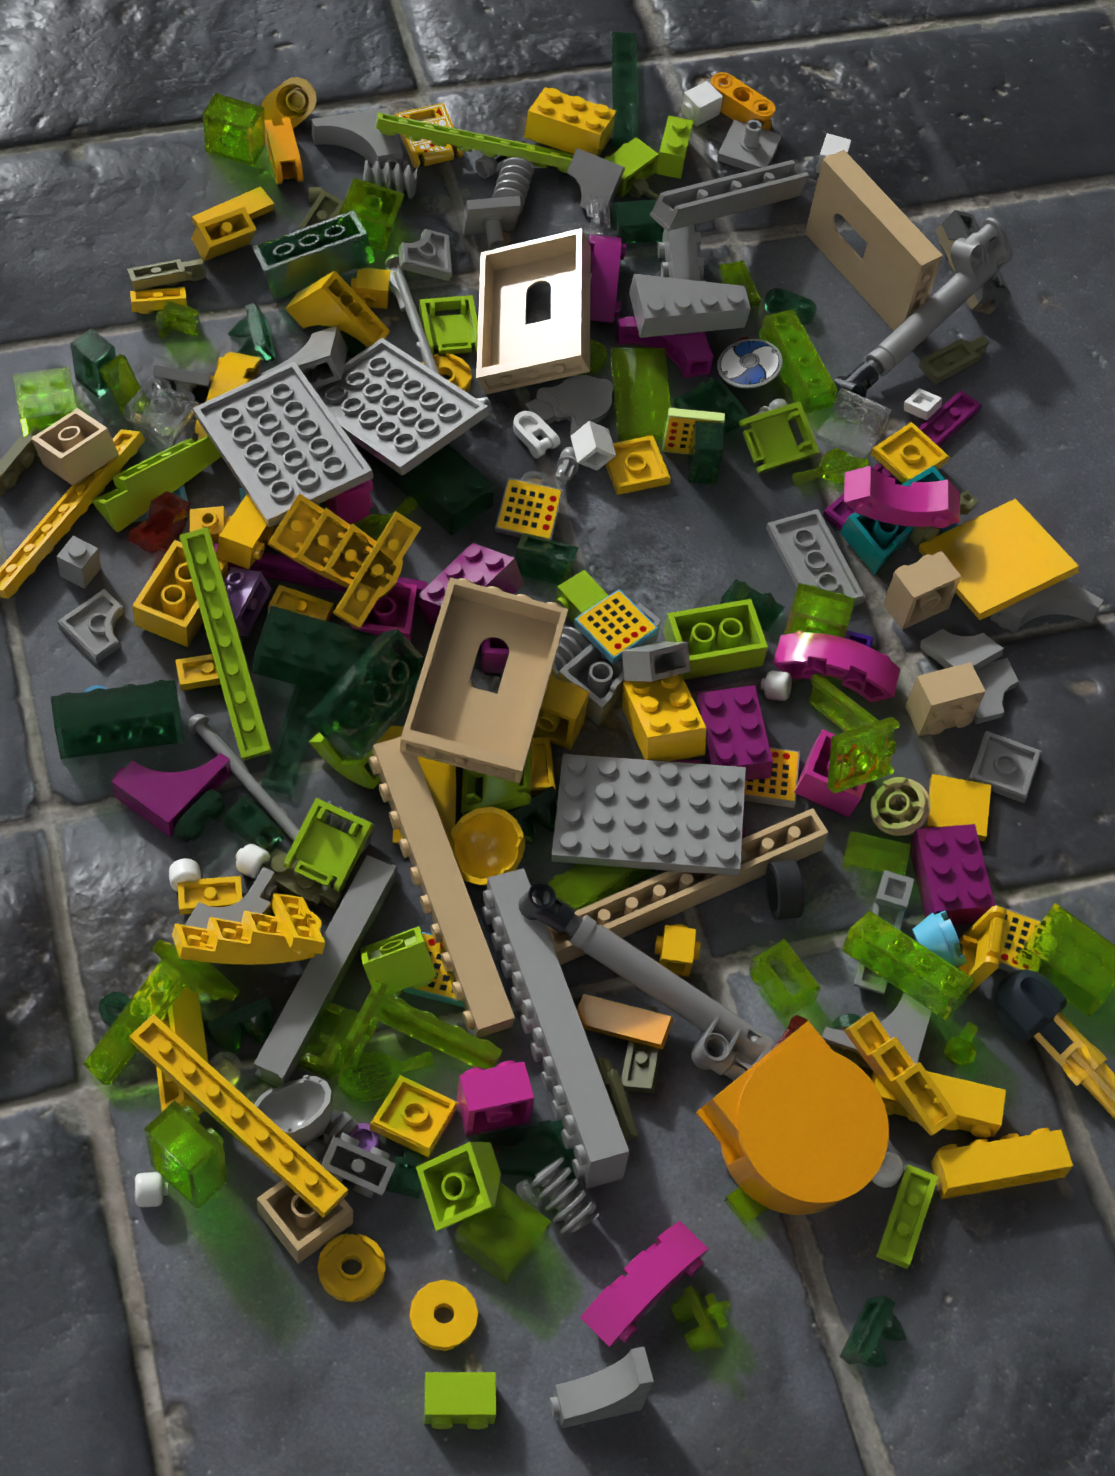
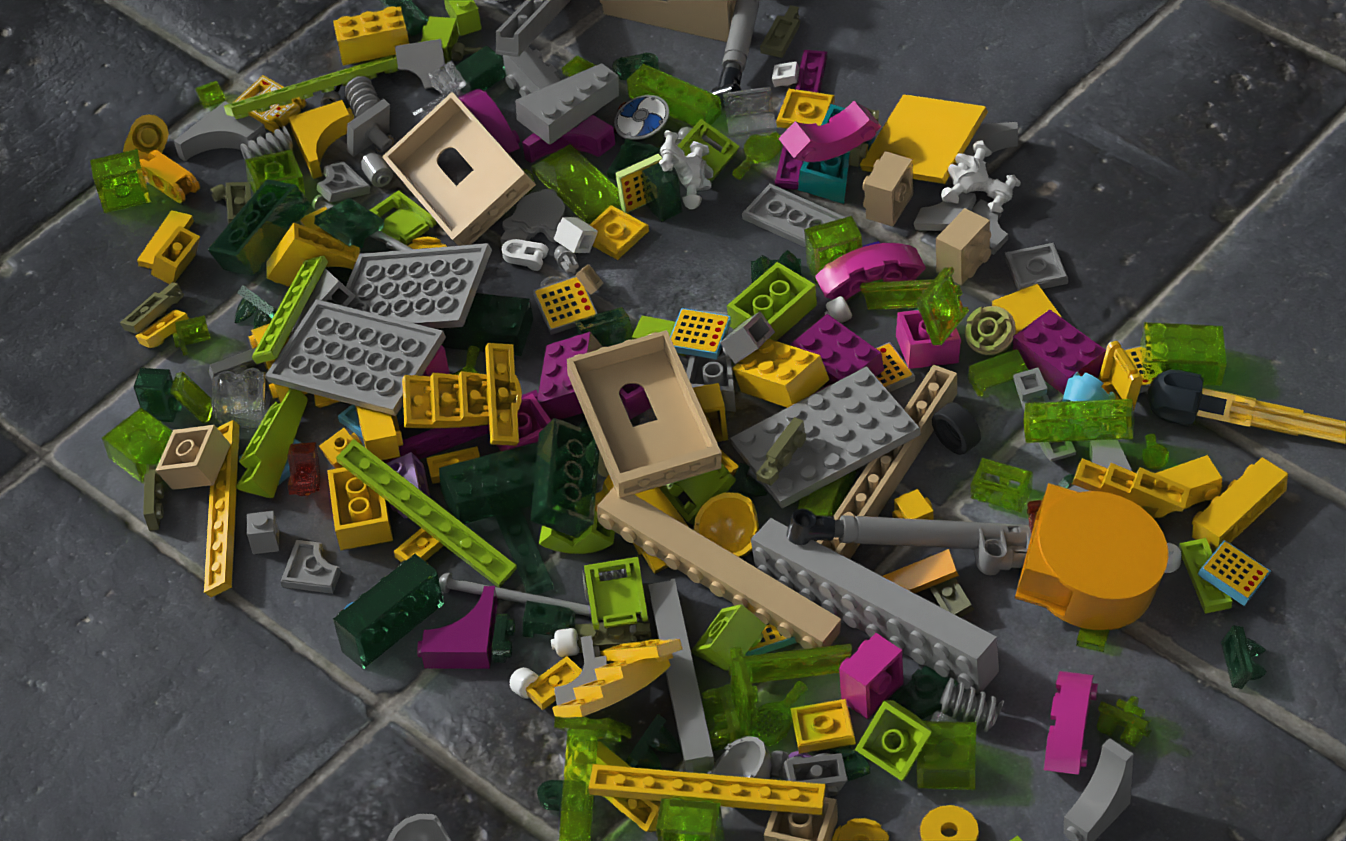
camera: 20 degrees left, 10 degrees down
none -> clear neon green plate [195,80,226,109]
none -> lime tile [252,256,328,364]
none -> yellow arch [289,100,354,179]
none -> clear green plate [314,198,385,249]
none -> light grey brick [361,153,393,187]
none -> tan tile [575,264,603,295]
none -> white piece [659,130,713,209]
none -> olive hinge [756,417,806,486]
none -> white piece [941,140,1021,213]
none -> tile [1197,540,1271,606]

